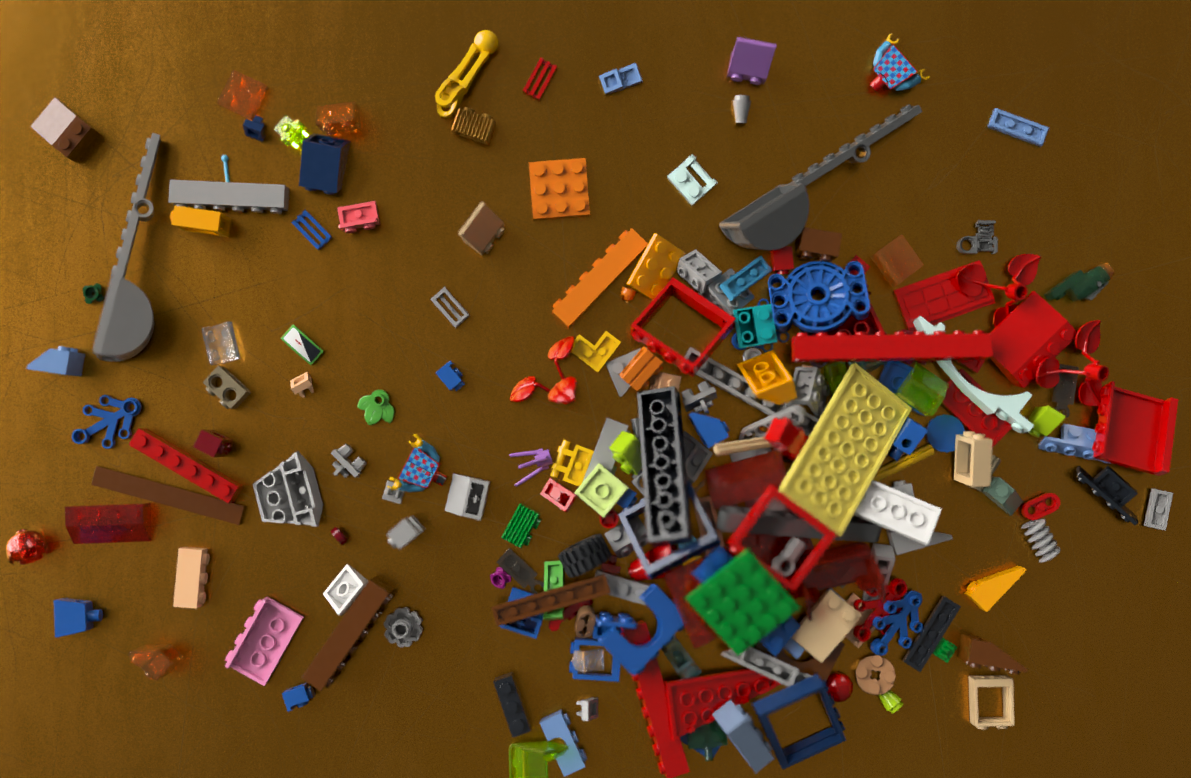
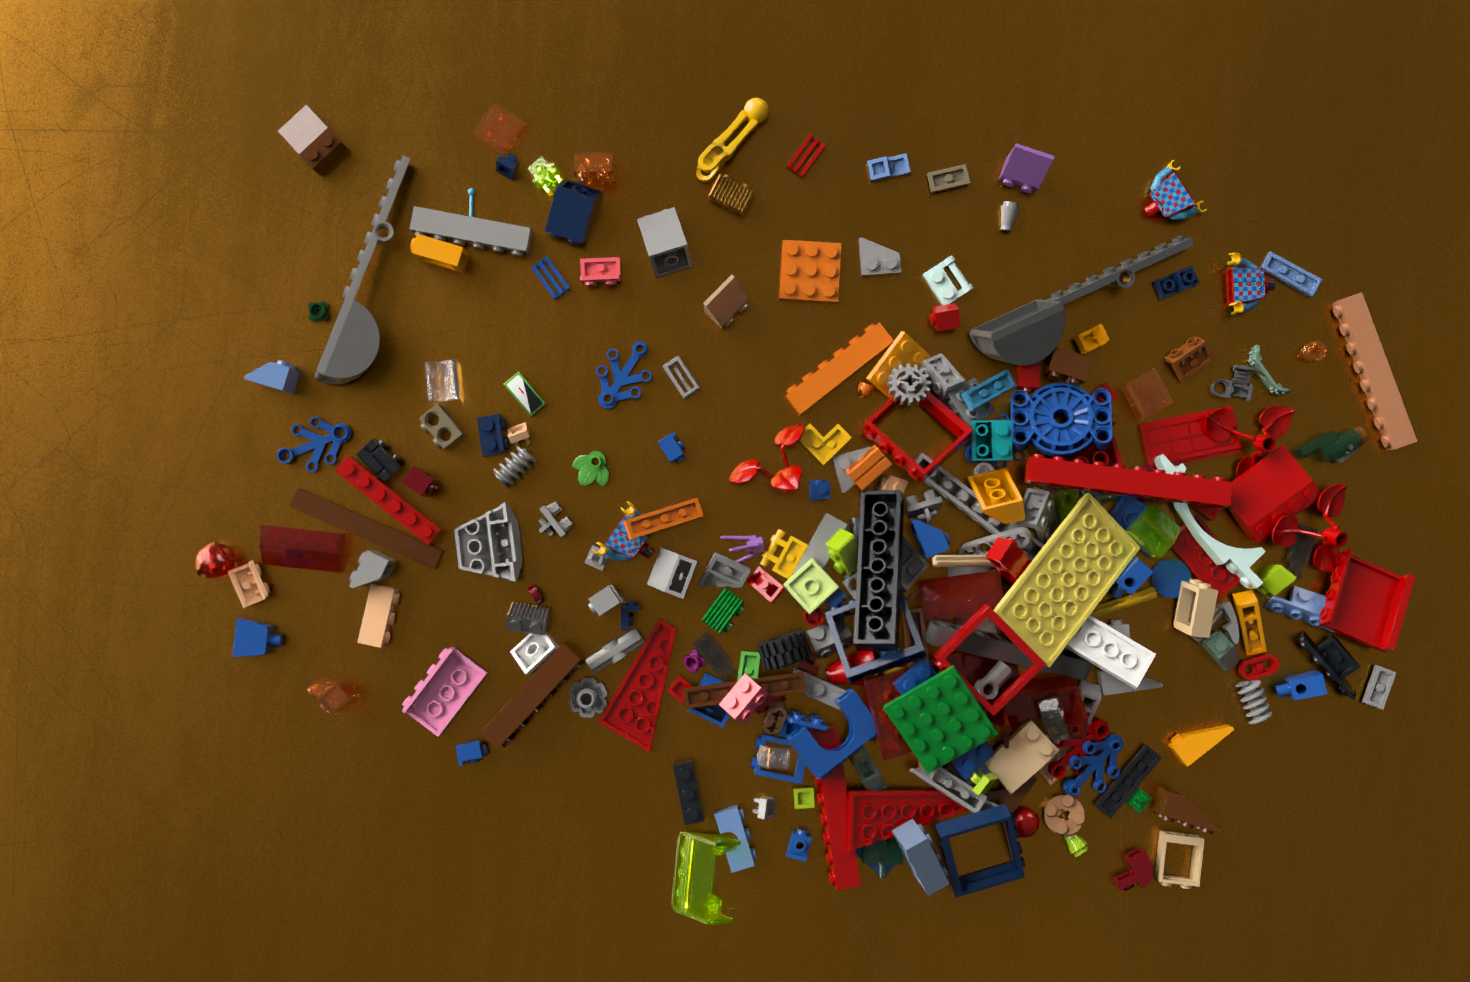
camera: 10 degrees right, 0 degrees up
none -> light nougat bracket [228,560,270,608]
none -> light grey slope [349,550,397,588]
none -> black brick [356,438,404,484]
none -> dark blue bracket [477,413,509,457]
none -> light grey piece [493,446,537,489]
none -> flat silver brick [506,601,551,636]
none -> light grey piece [585,628,645,674]
none -> blue plant [596,341,652,409]
none -> red wing [598,618,677,753]
none -> dark blue bracket [621,601,641,631]
none -> orange plate [623,498,704,540]
none -> light grey slope [637,207,693,278]
none -> red plate [667,675,693,704]
none -> light grey wing [698,552,751,588]
none -> bracket [719,674,768,724]
none -> blue brick [786,829,812,862]
none -> lime plate [793,787,815,809]
none -> blue brick [809,480,831,500]
none -> light grey wing [859,238,901,277]
none -> light grey gear [887,363,931,406]
none -> dark tan plate [927,164,970,193]
none -> red brick [929,303,961,332]
none -> lime tile [970,771,997,796]
none -> clear smoke slope [1038,696,1071,743]
none -> light orange bracket [1073,324,1110,355]
none -> dark red brick [1112,847,1153,891]
none -> dark blue slope [1152,266,1200,300]
none -> dark orange bracket [1164,336,1215,382]
none -> light grey slope [1217,601,1239,645]
none -> torso [1226,253,1276,315]
none -> light orange slope [1232,590,1267,656]
none -> sand green piece [1248,344,1291,395]
none -> blue torso [1275,670,1328,700]
none -> clear orange wheel [1301,341,1327,362]
none -> nougat brick [1332,292,1418,451]

